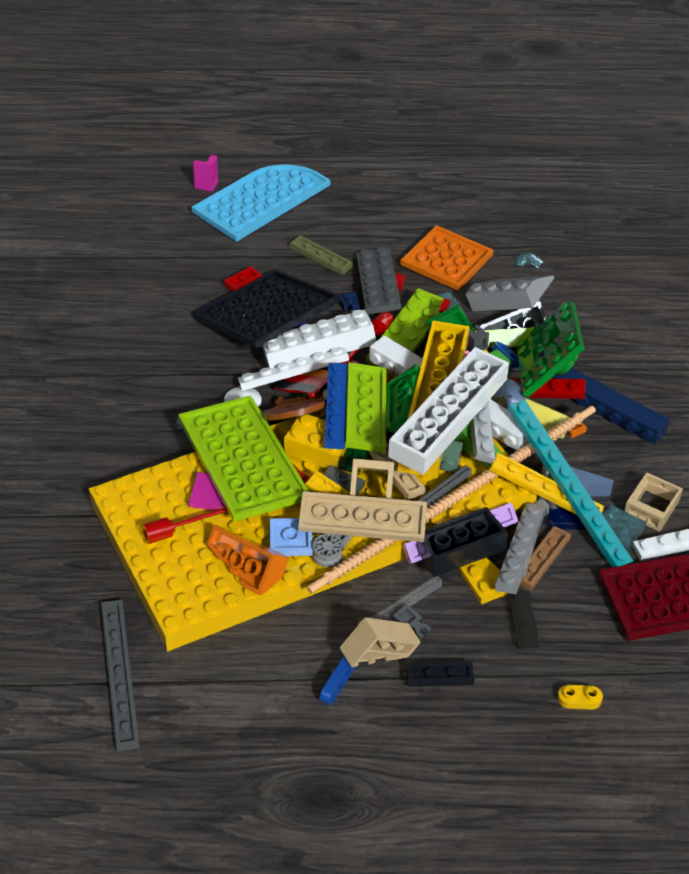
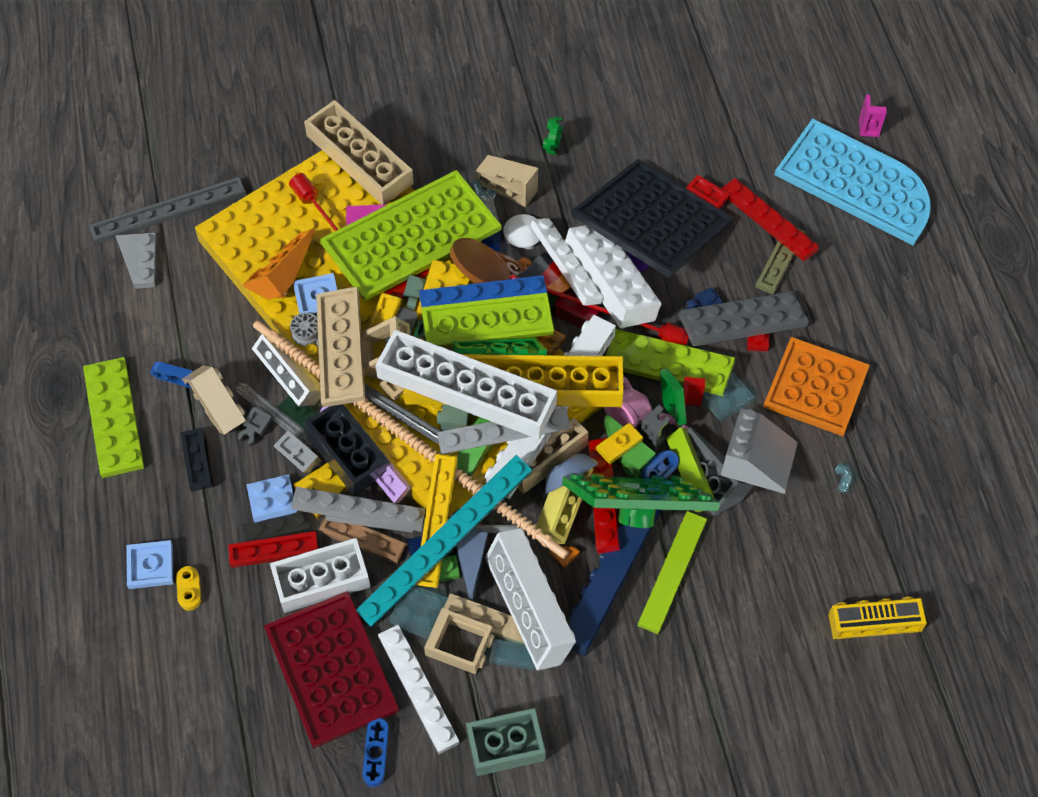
camera: 80 degrees right, 15 degrees up
none -> lime plate [83,357,144,478]
none -> light grey wing [115,233,157,289]
none -> light blue plate [127,540,173,589]
none -> red plate [228,531,318,568]
none -> light blue plate [246,474,297,523]
none -> white brick [252,333,321,406]
none -> white brick [270,538,370,613]
none -> light grey hinge [274,431,324,475]
none -> clear green plate [277,395,317,432]
none -> tan brick [304,100,414,205]
none -> sand green plate [403,275,426,311]
none -> tan plate [444,593,526,647]
none -> tan wedge [476,155,538,208]
none -> white brick [485,528,576,671]
none -> clear light blue plate [490,639,535,671]
none -> green plate [543,116,564,155]
none -> lime tile [638,511,707,634]
none -> red plate [721,178,819,262]
none -> yellow brick [828,597,927,639]

